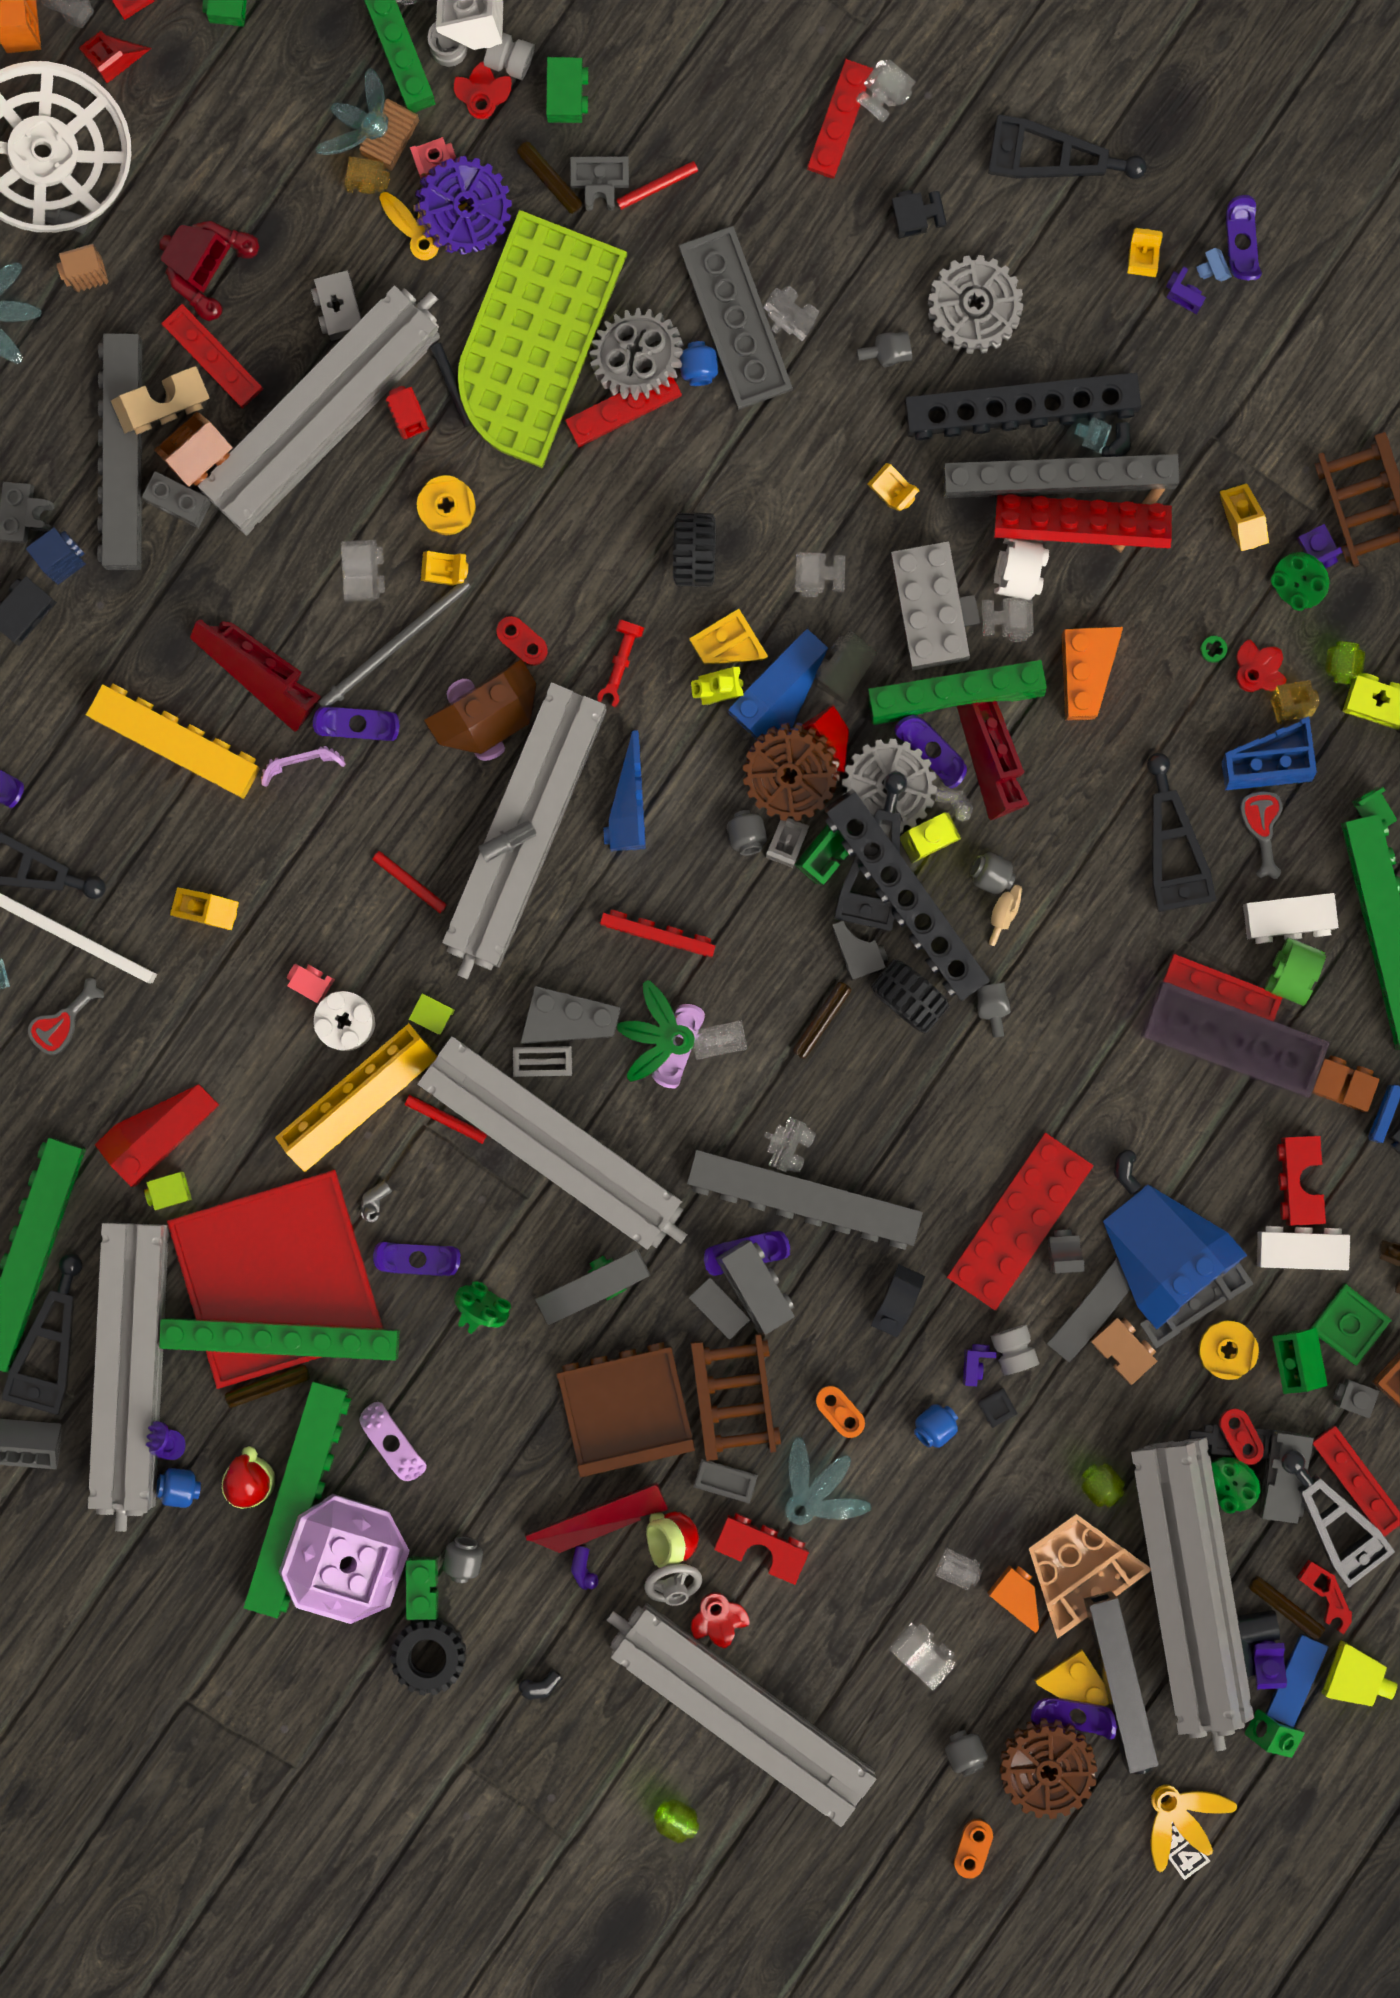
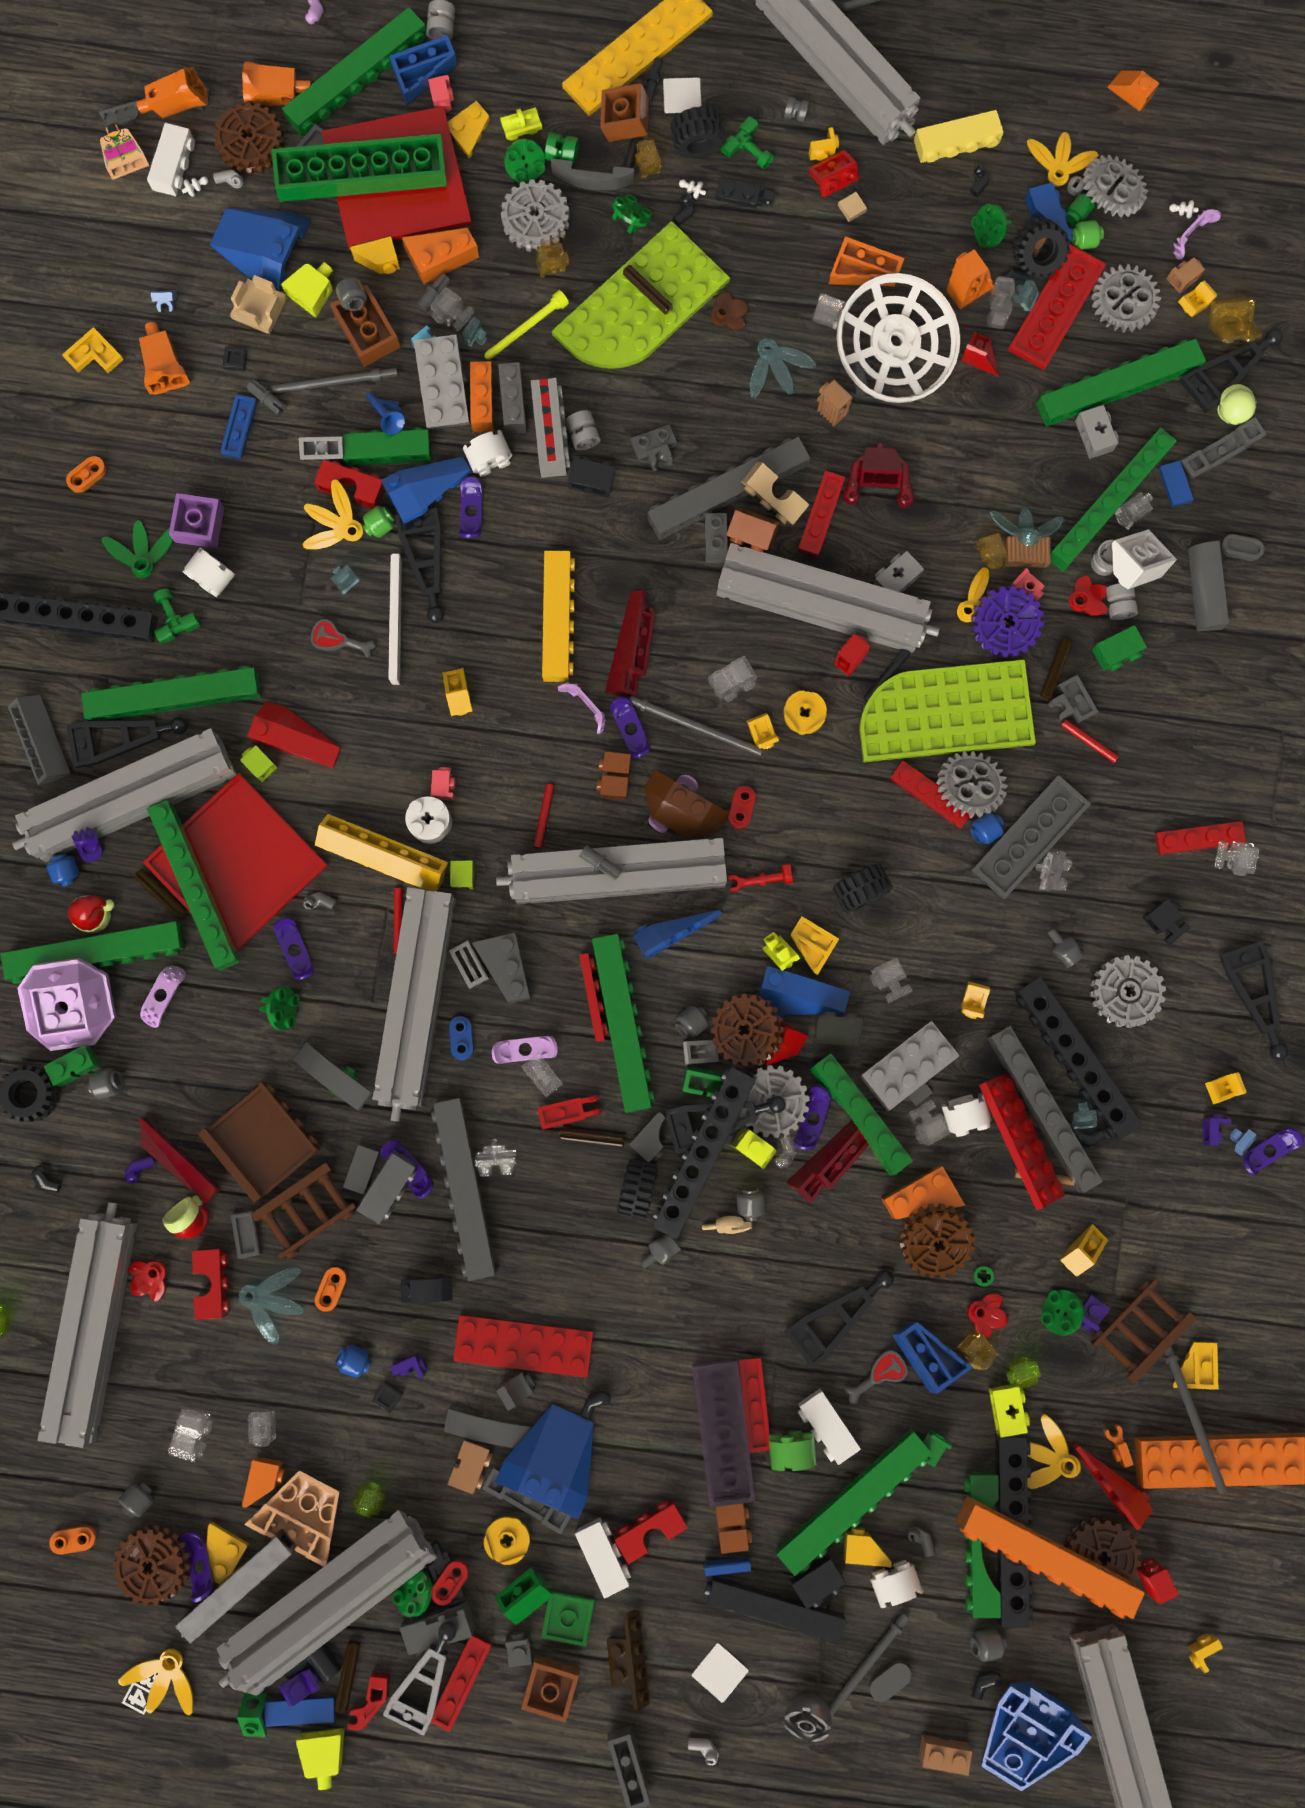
camera: 60 degrees right, 5 degrees down
dark blue brick [26,527,86,585] -> none
green plant [617,980,695,1082] -> none
light grey piece [644,1564,702,1606] -> none
light grey wheel [991,1325,1040,1376] -> none
none -> blue plate [449,1016,474,1061]
none -> red hinge [537,1095,602,1130]
none -> green brick [592,934,655,1113]
none -> dark orange piece [597,752,631,801]
none -> reddish brown piece [899,1203,975,1278]

